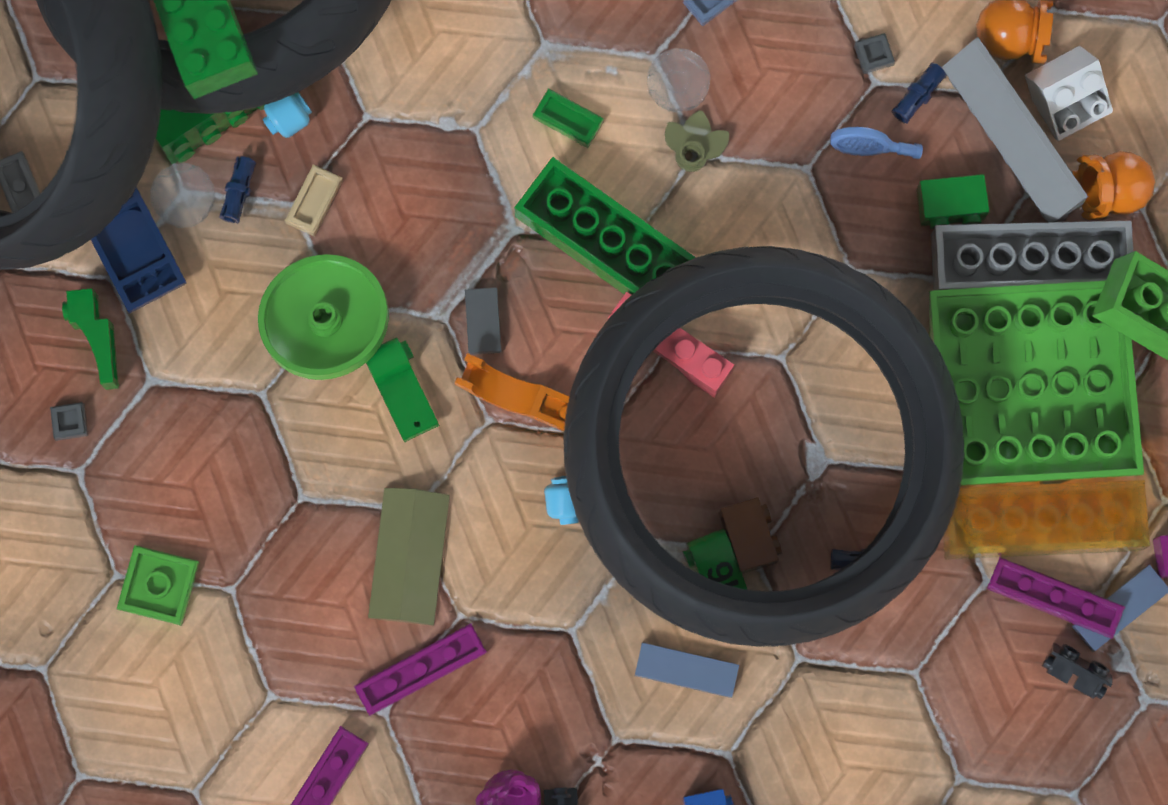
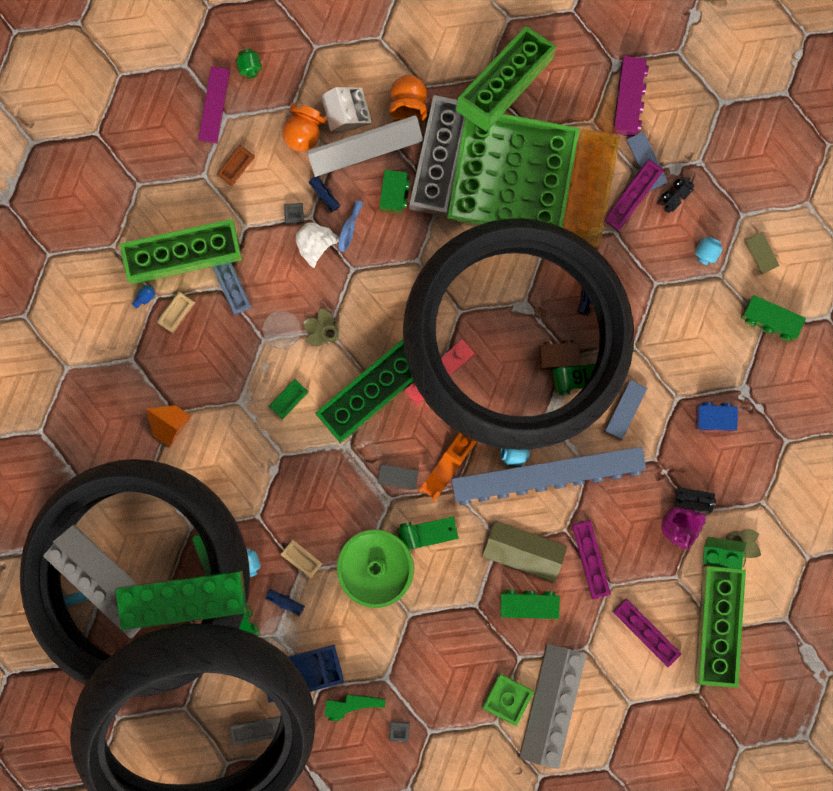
camera: 80 degrees left, 5 degrees up
none -> white hair [296,222,339,268]
none -> sand blue brick [451,447,646,505]
none -> green brick [500,590,560,619]
none -> light grey slope [520,643,586,769]
none -> medium azure head [694,236,723,265]

